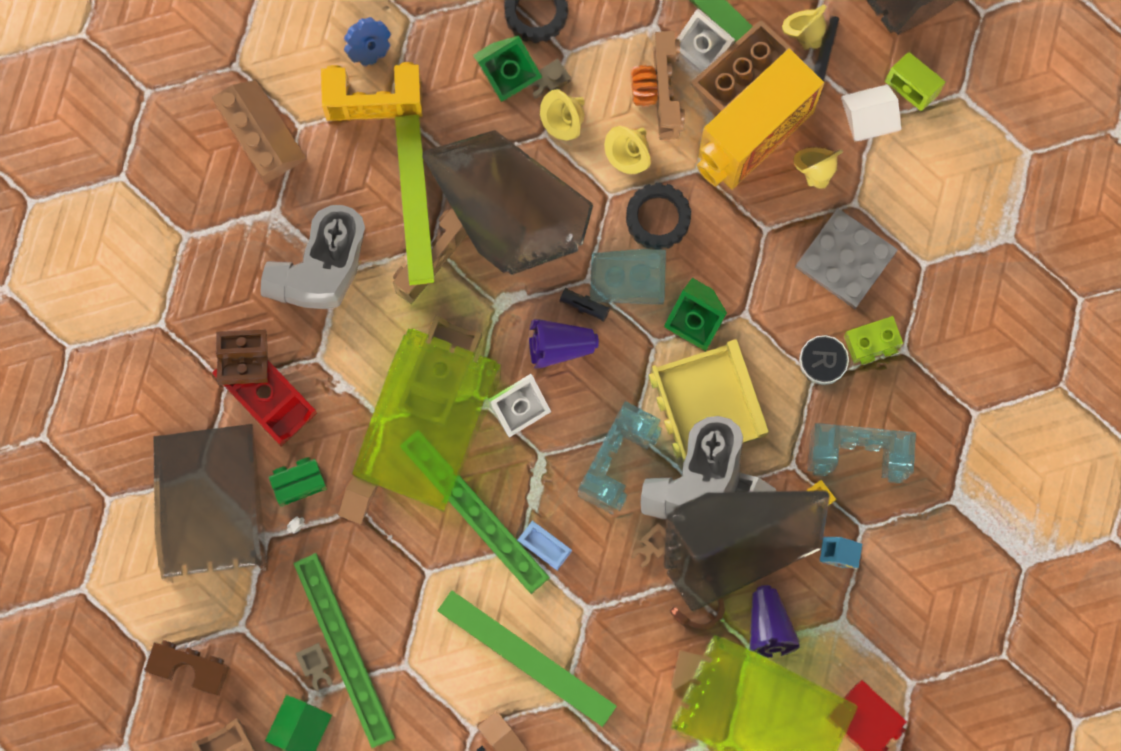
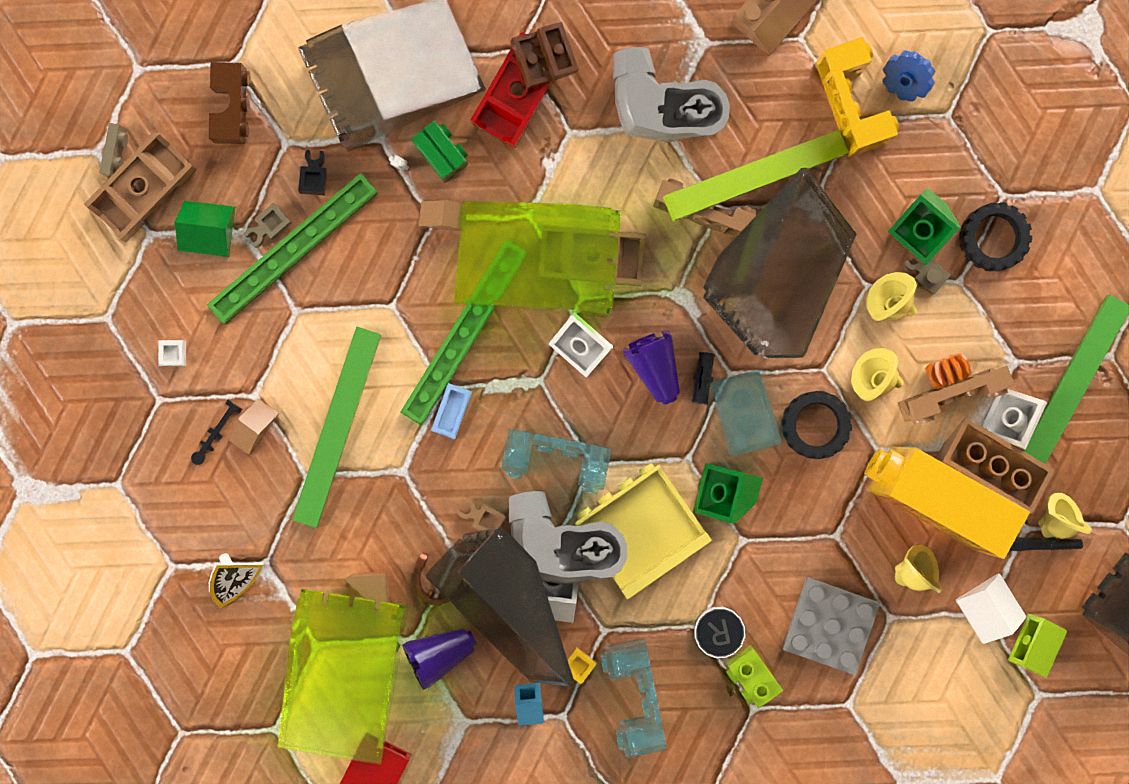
camera: 75 degrees right, 10 degrees up
none -> black plate [298,150,327,196]

